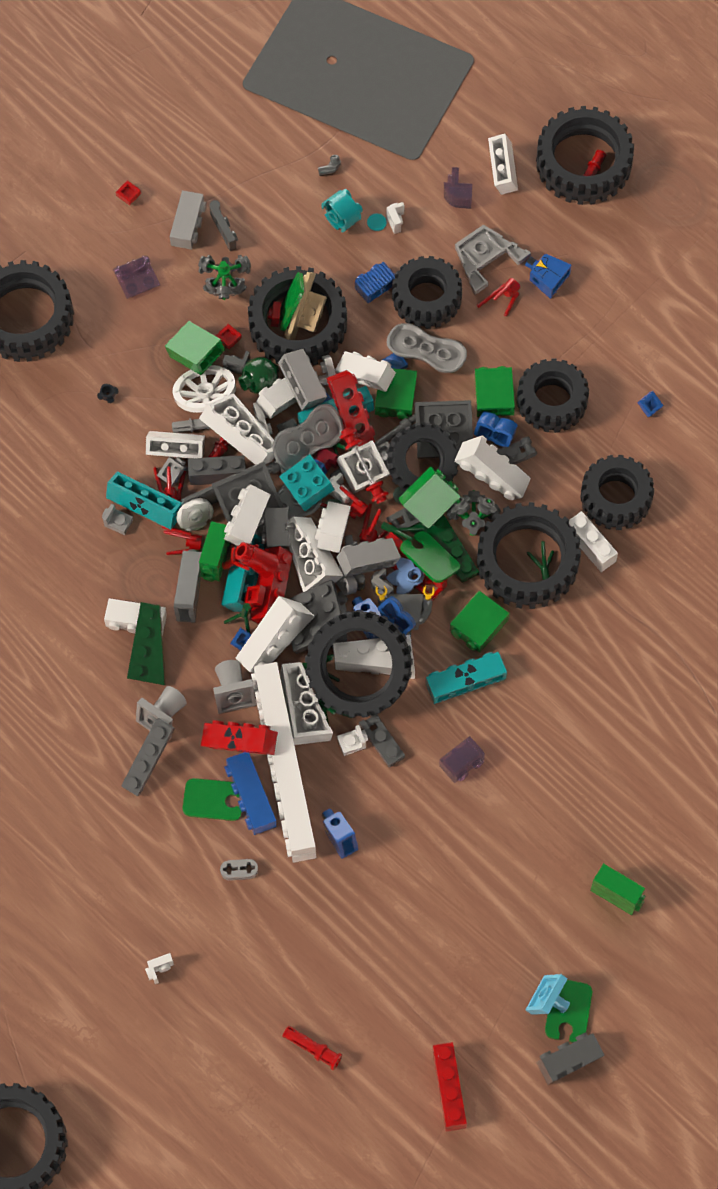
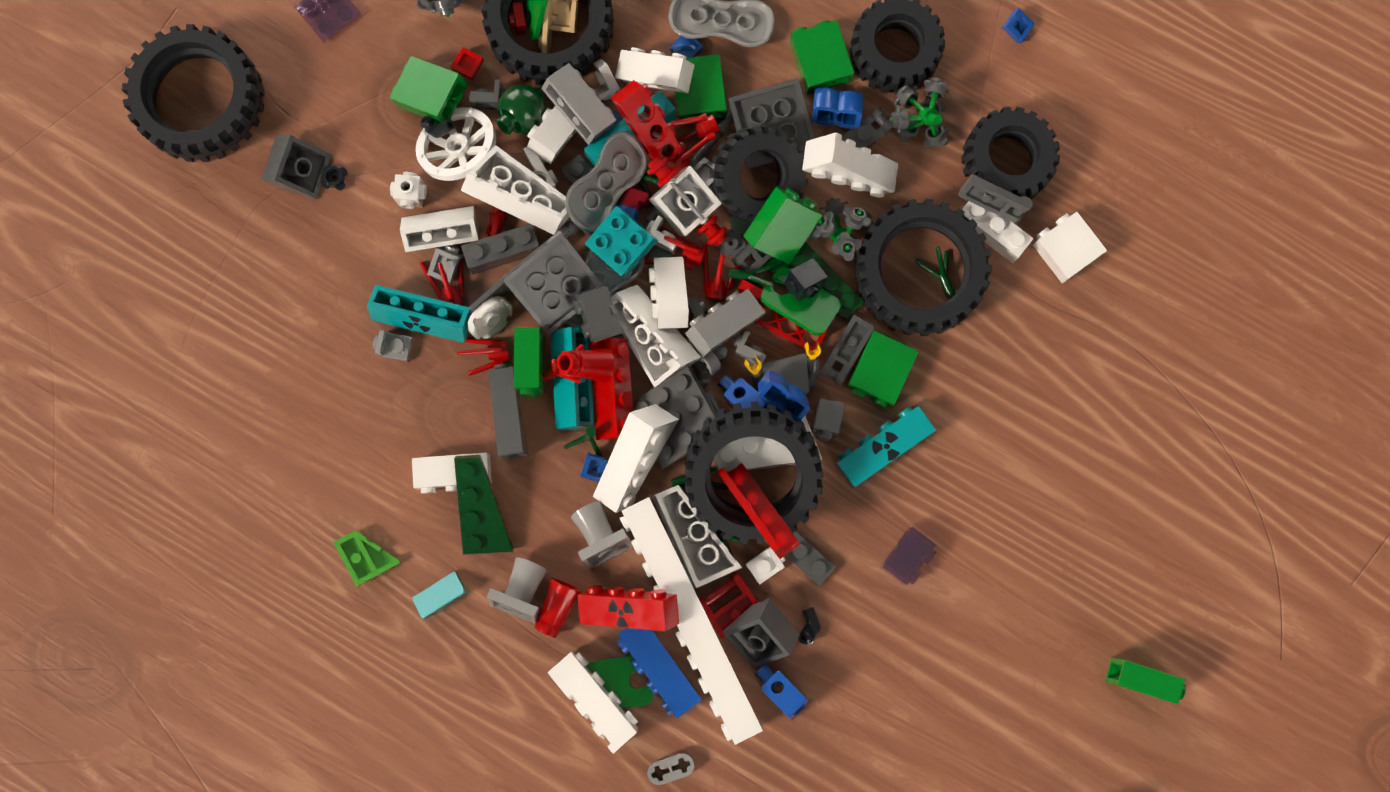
camera: 15 degrees left, 15 degrees up
dark grey plate [121,718,175,796] -> none
light grey axle [172,418,209,433] -> none
white brick [224,484,271,546] -> none
red plate [244,585,266,607] -> none
medium blue plate [386,558,424,594] -> none
none -> dark grey slope [261,135,332,199]
none -> bright green wing [333,530,400,587]
none -> white brick [390,172,427,209]
none -> slope [412,571,468,619]
none -> black arm [420,116,455,138]
none -> red plant [535,577,583,638]
none -> white wedge [548,651,639,754]
none -> red plant [670,113,719,165]
none -> red plate [699,572,758,639]
none -> red fence [717,463,801,559]
none -> dark grey plant [719,230,745,256]
none -> dark grey slope [723,598,800,668]
none -> black brick [784,258,828,302]
none -> black arm [798,607,821,645]
none -> dark grey brick [811,398,845,441]
none -> dark grey plate [819,315,875,386]
none -> dark grey plant [890,78,949,148]
none -> dark grey plate [959,174,1033,223]
none -> white brick [1033,212,1107,284]

